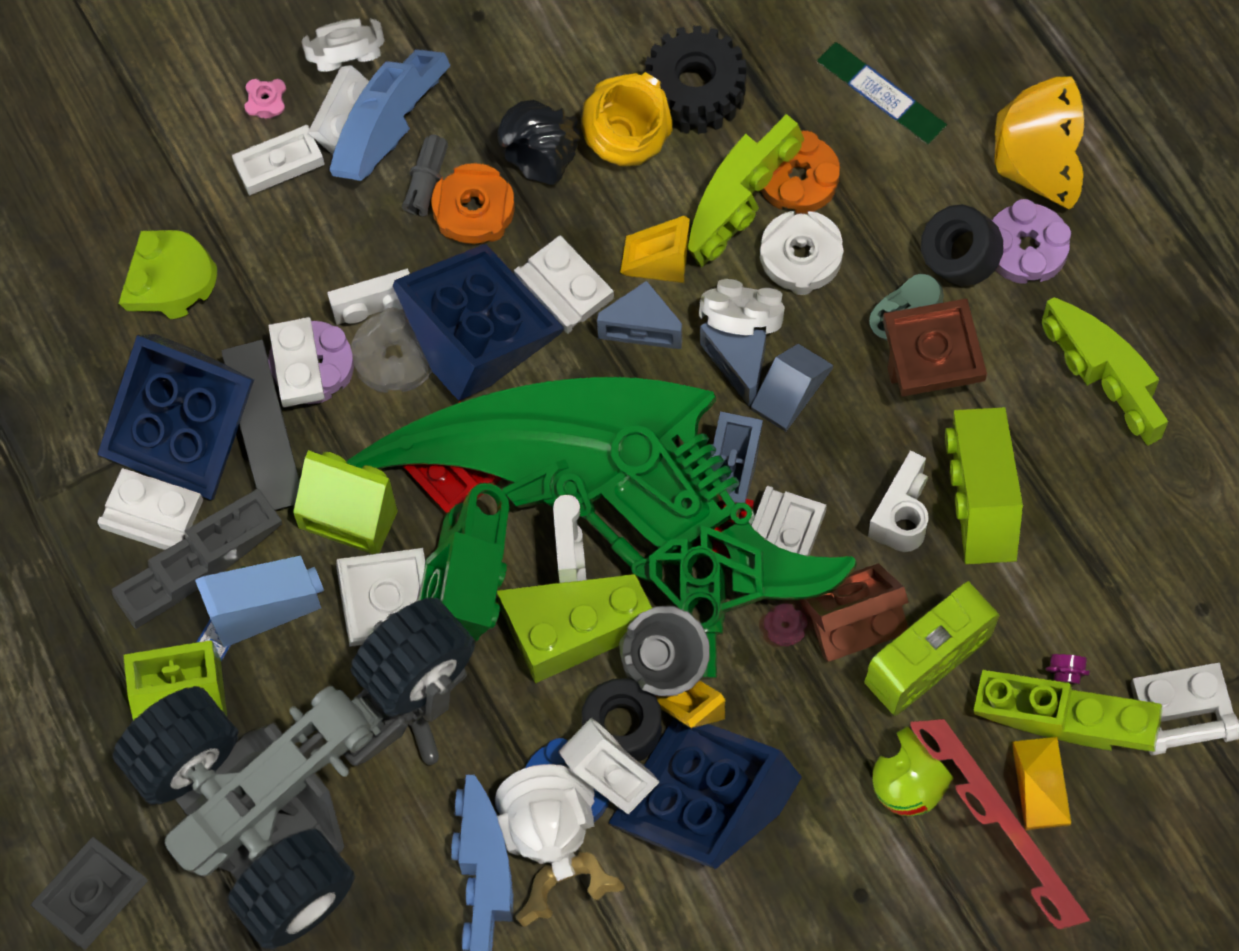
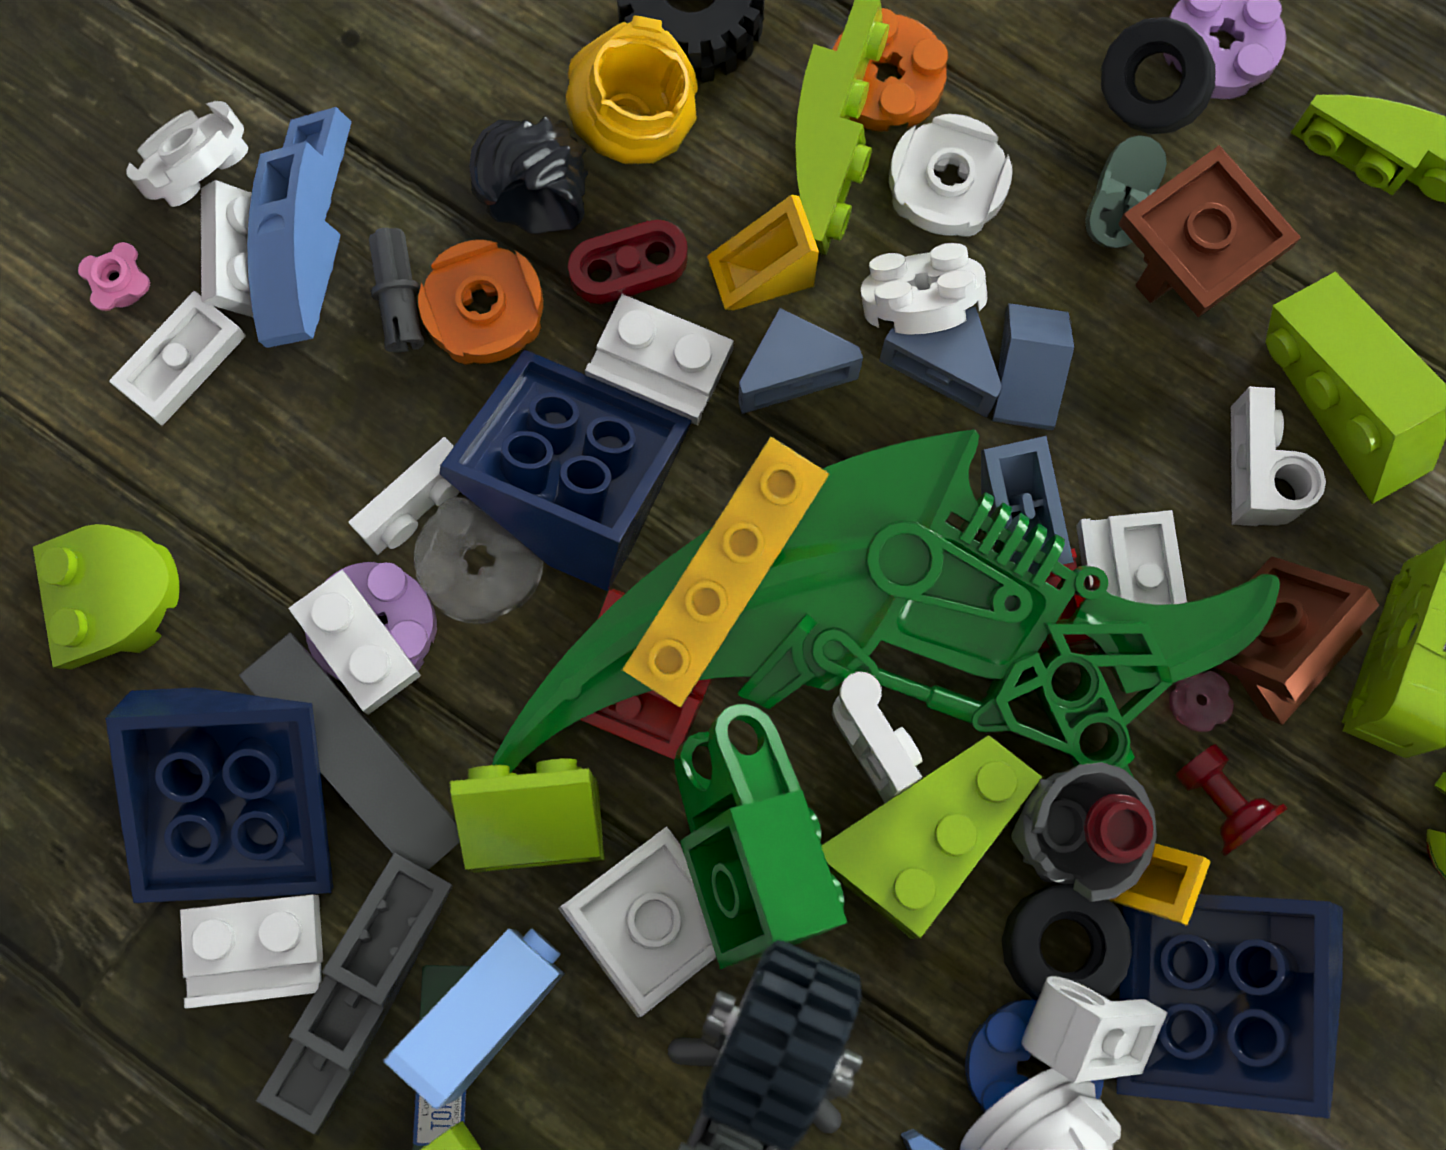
camera: 30 degrees left, 10 degrees up
none -> dark red plate [568,220,688,304]
none -> yellow brick [622,437,829,707]
none -> dark red plate [1084,794,1154,863]
none -> dark red piece [1175,744,1288,857]

